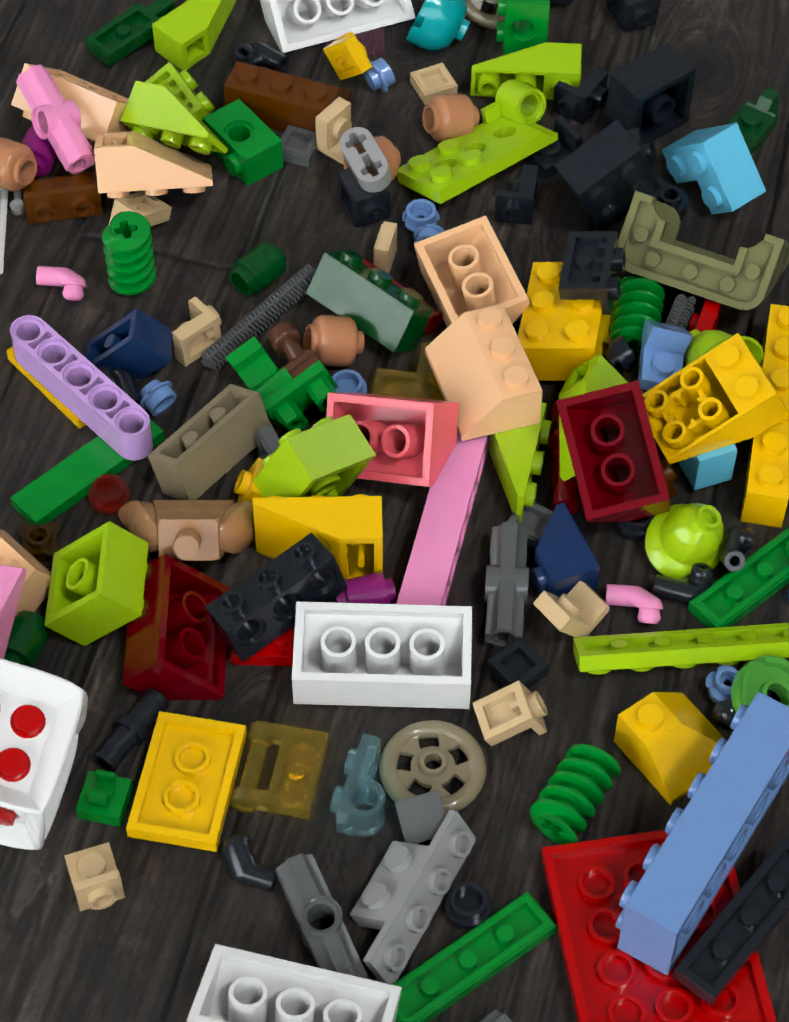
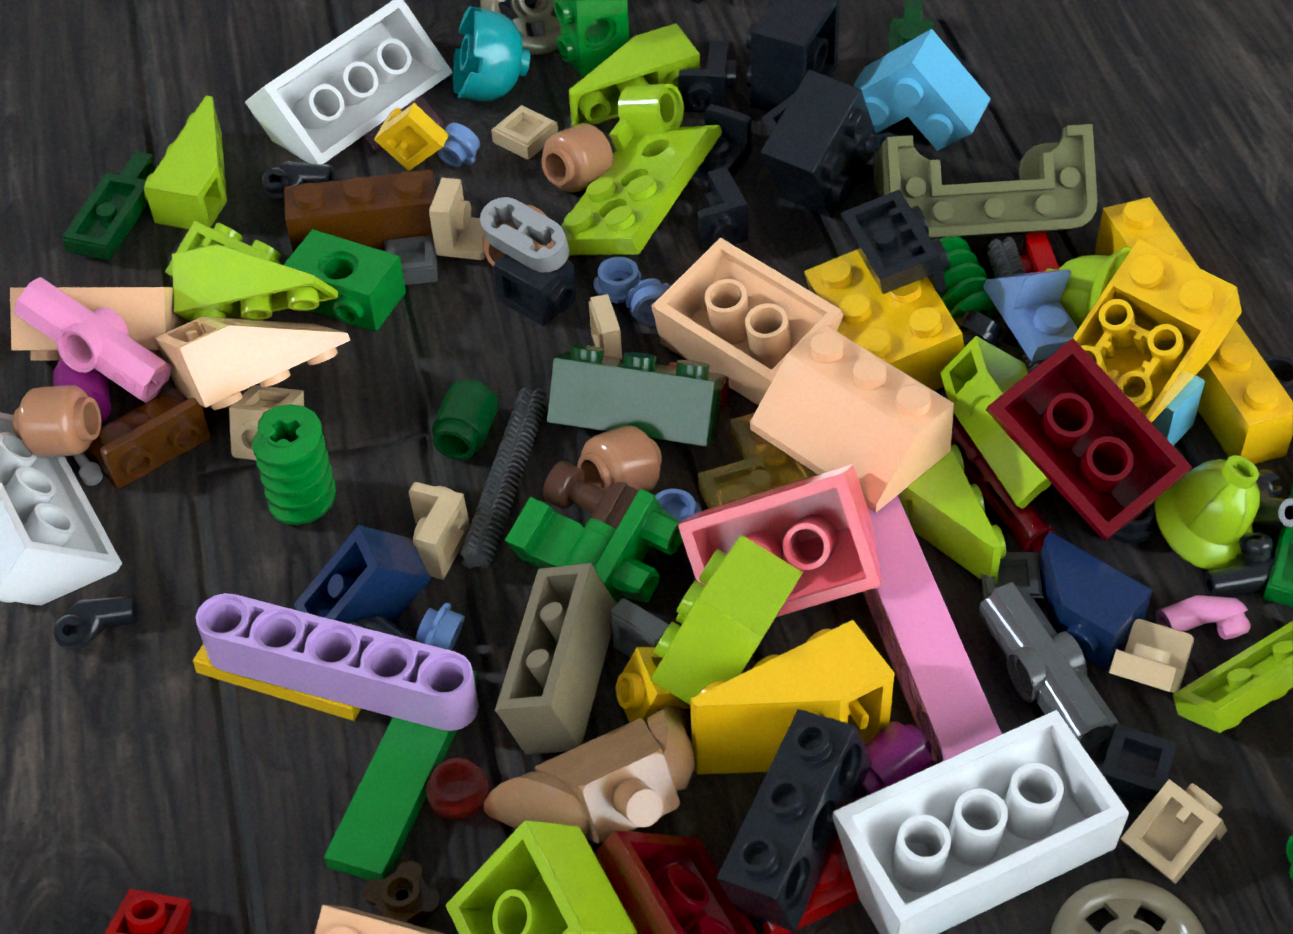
camera: 25 degrees left, 5 degrees down
bright pink arm [36,266,86,301] -> none

